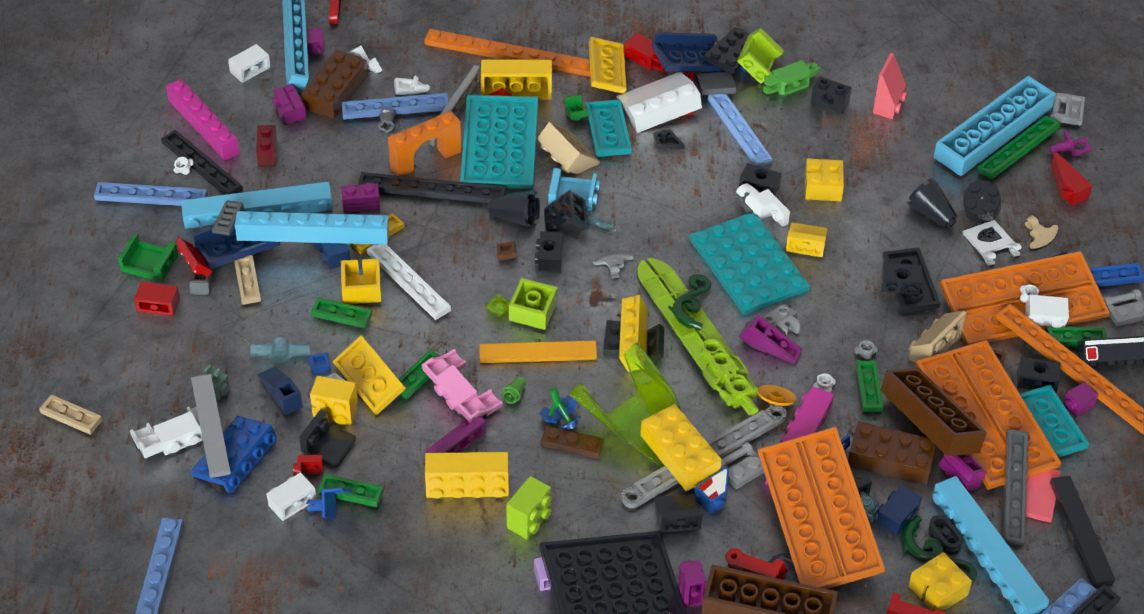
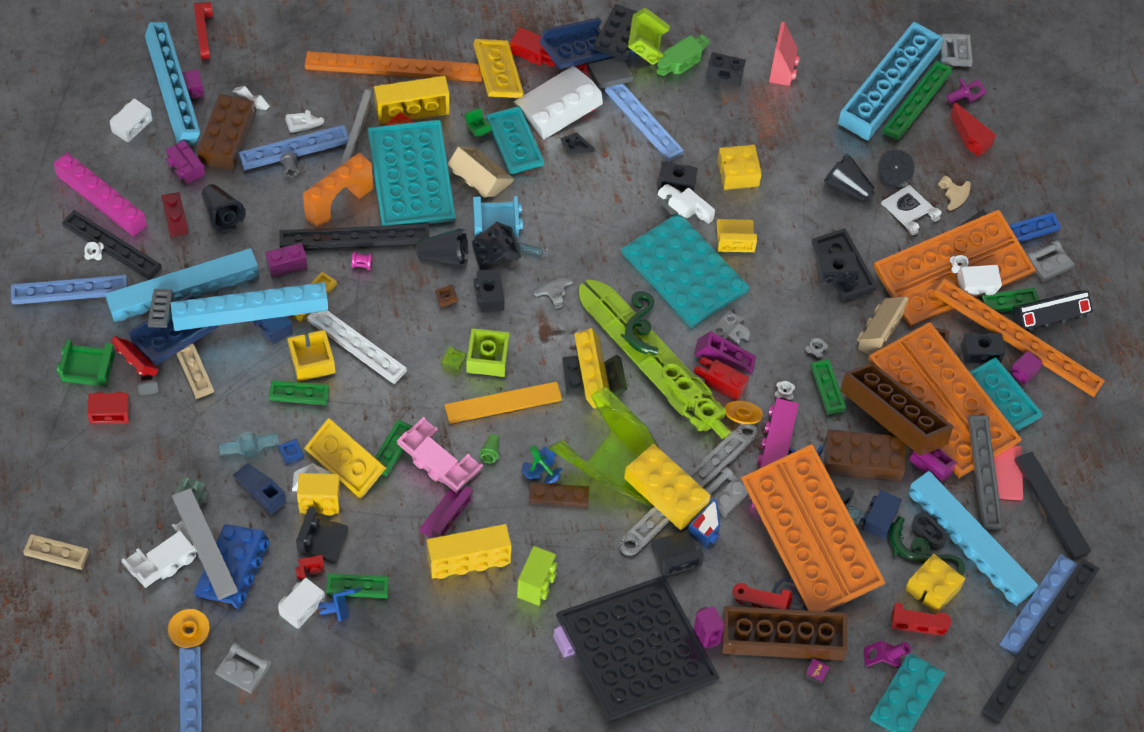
camera: 15 degrees left, 10 degrees up
none -> light orange dish [168,609,210,648]
none -> black cone [201,184,246,232]
none -> light grey plate [216,642,271,694]
none -> dark pink bush [351,251,373,270]
none -> red hinge [693,357,749,401]

